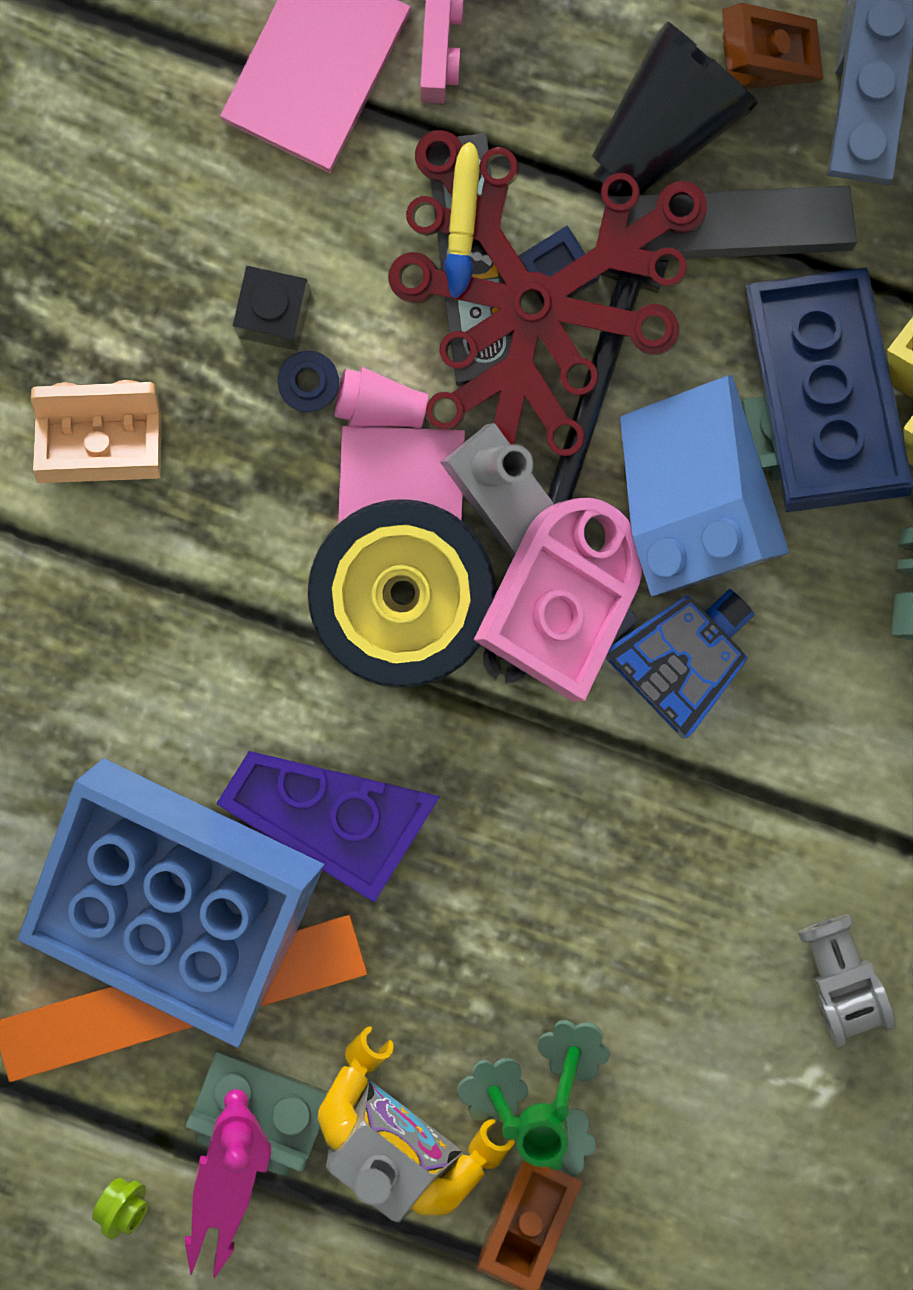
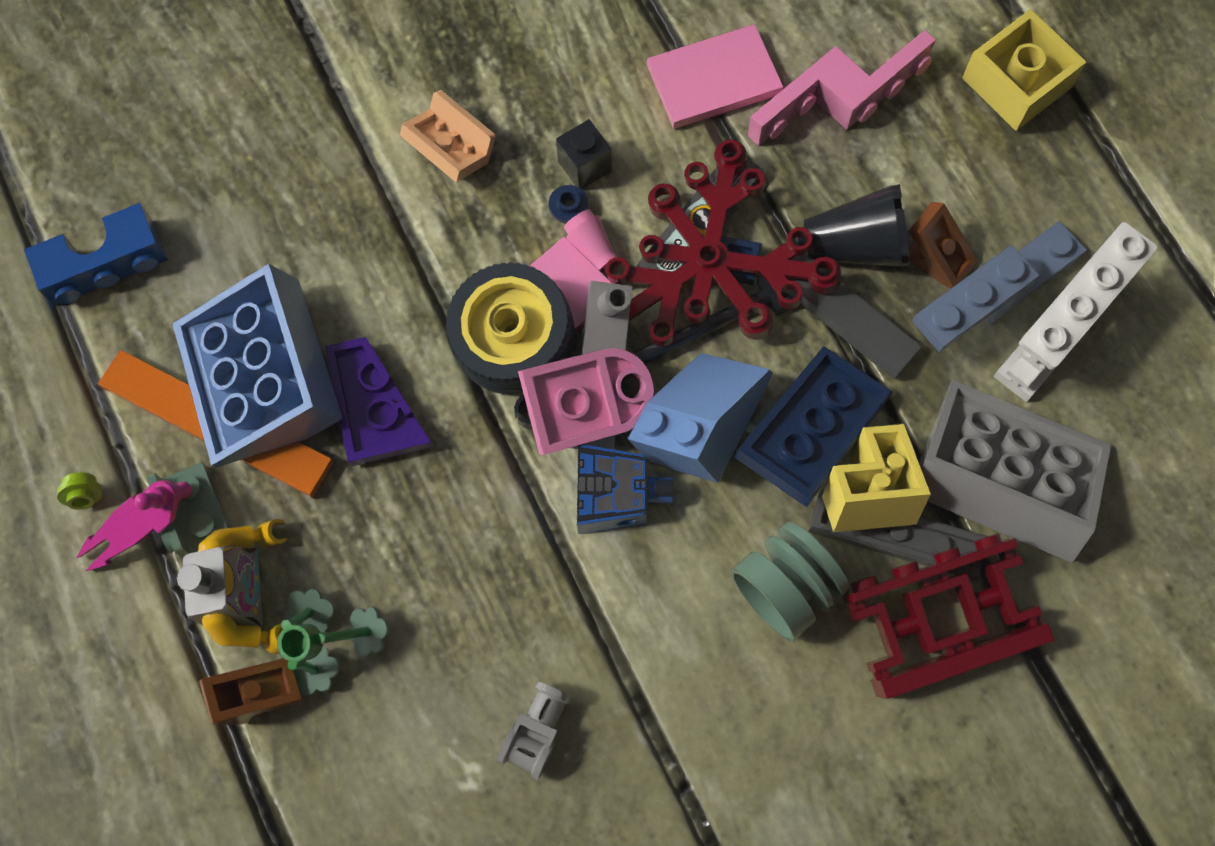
camera: 45 degrees right, 15 degrees down
light yellow piece [444,142,479,298] -> none

